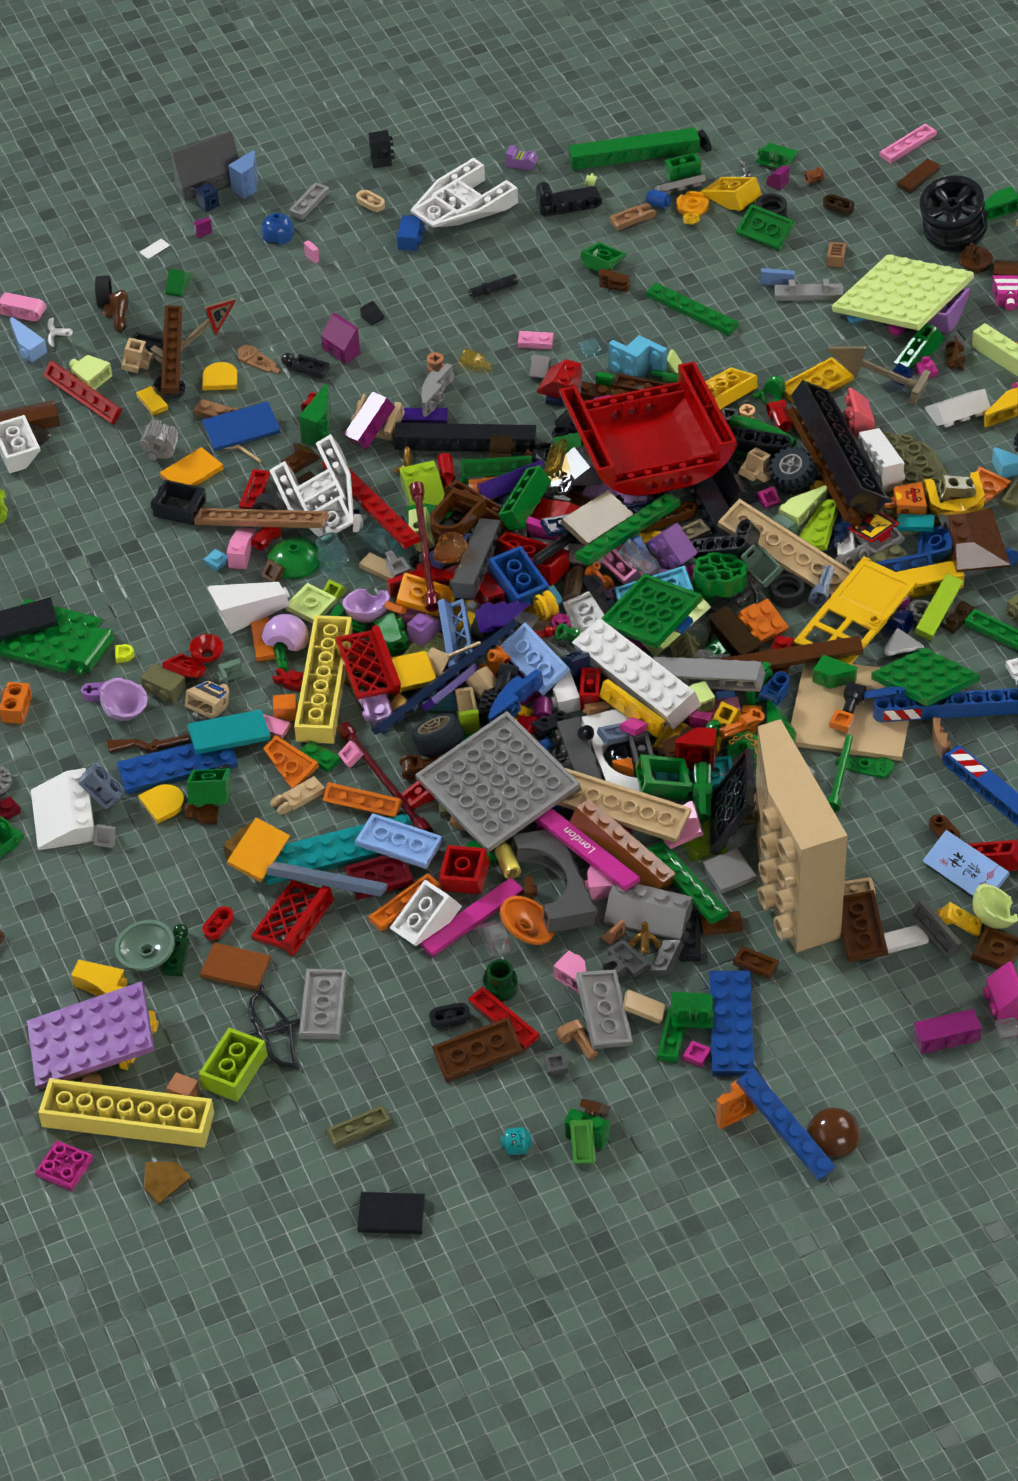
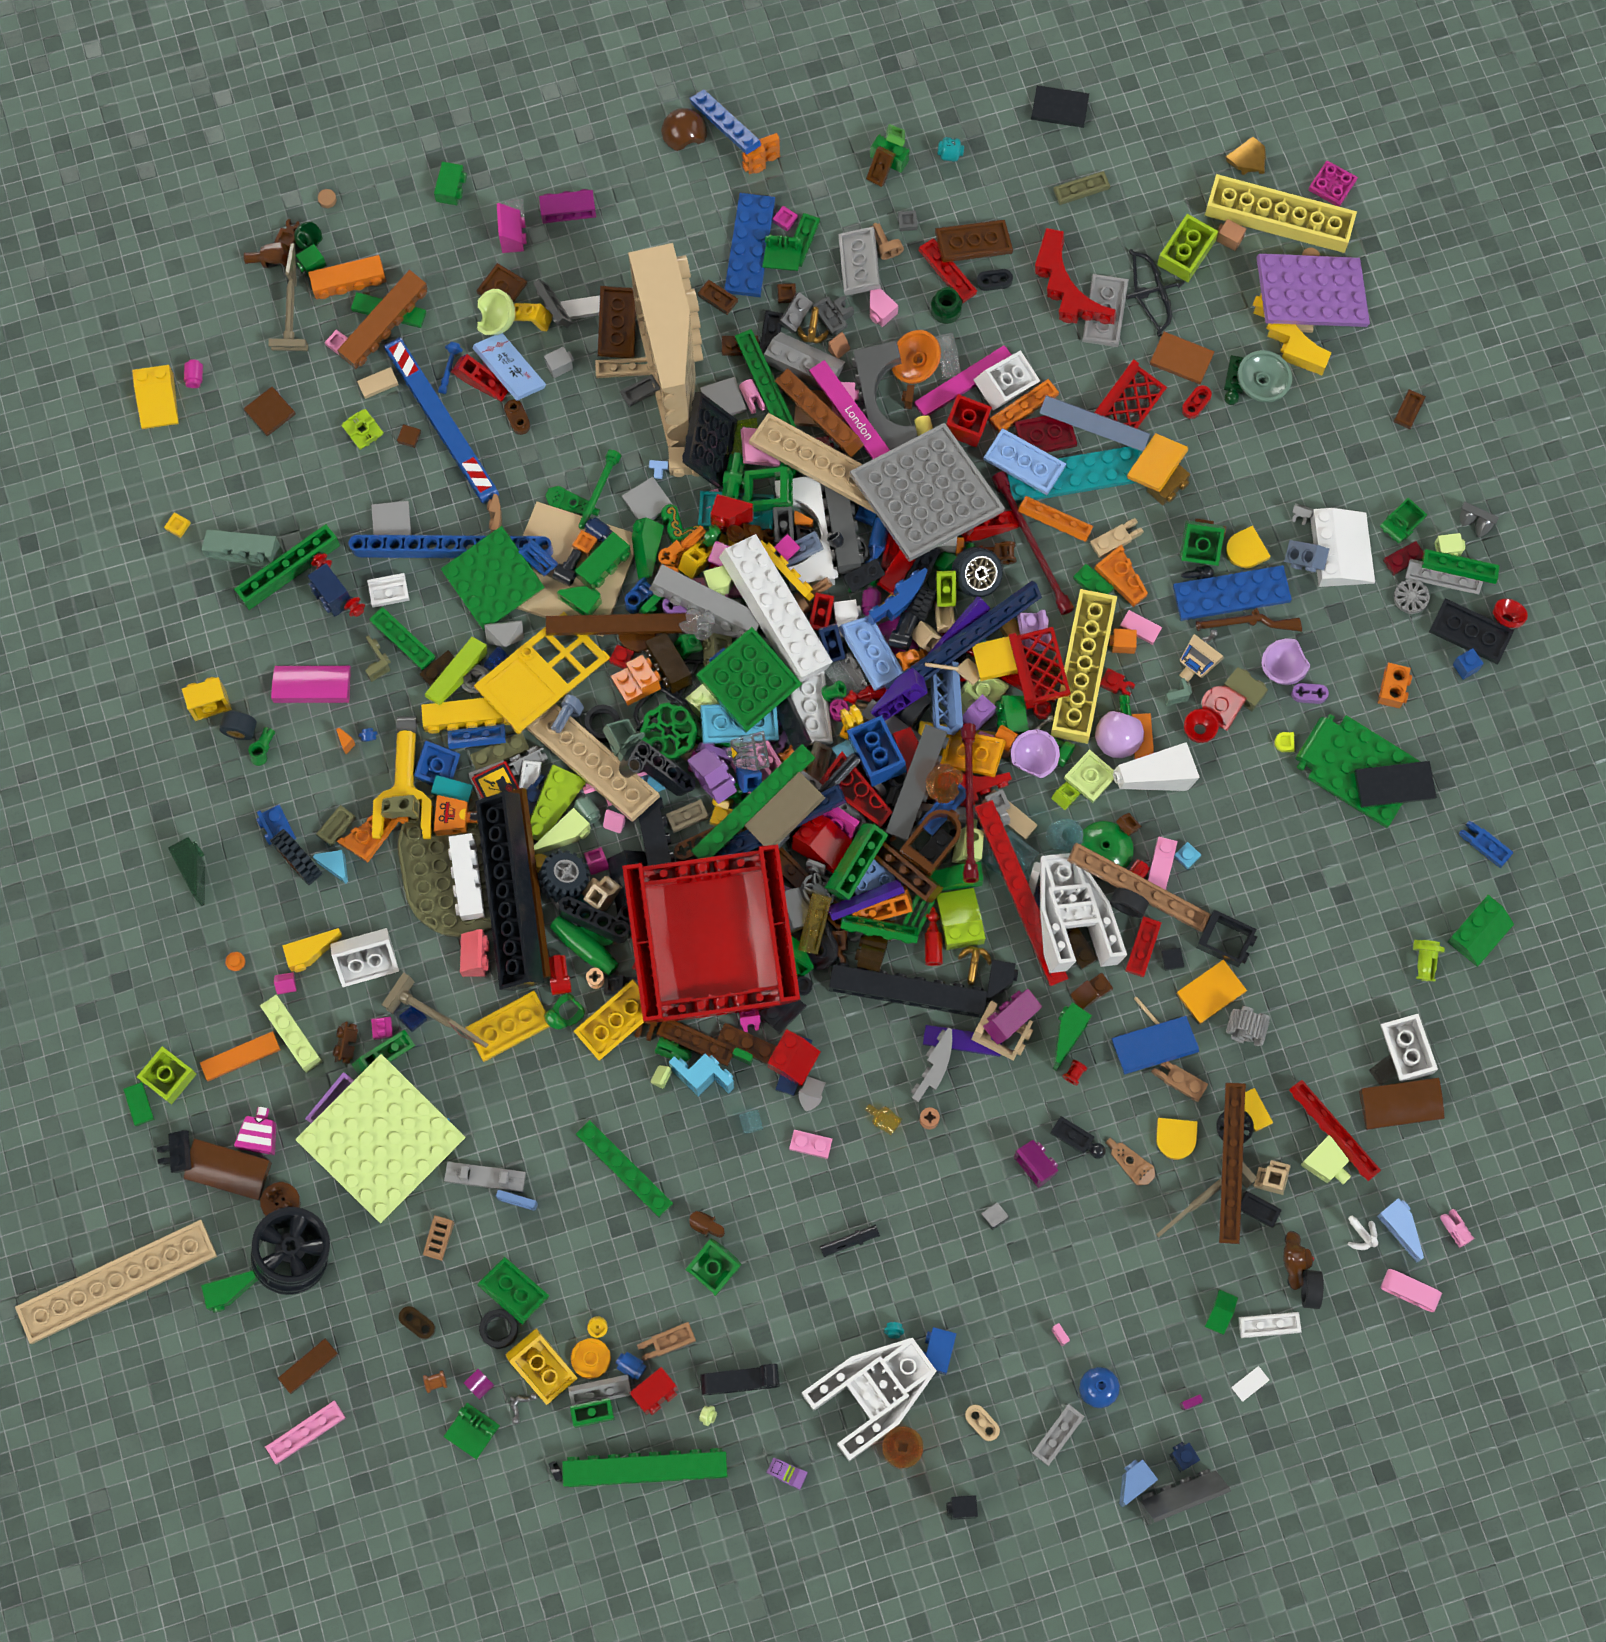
camera: 175 degrees left, 25 degrees up
teal tile [187,709,271,755] -> none
bright pink tile [338,740,363,768] -> none
tan tile [622,989,665,1024] -> none
reddish brown slope [938,508,1010,572] -> none
none -> light grey brick [544,347,574,378]
none -> green brick [575,532,631,589]
none -> dark blue brick [584,517,613,542]
none -> red brick [630,1367,678,1415]
none -> bright pink hinge [739,379,767,414]
none -> reddish brown tile [777,283,796,303]
none -> clear orange brick [882,1426,923,1470]
none -> teal plate [884,1322,904,1339]
none -> black slope [986,960,1018,1002]
none -> red arch [1035,228,1116,324]
none -> black tile [1161,948,1184,971]
none -> white tile [1238,1312,1302,1338]

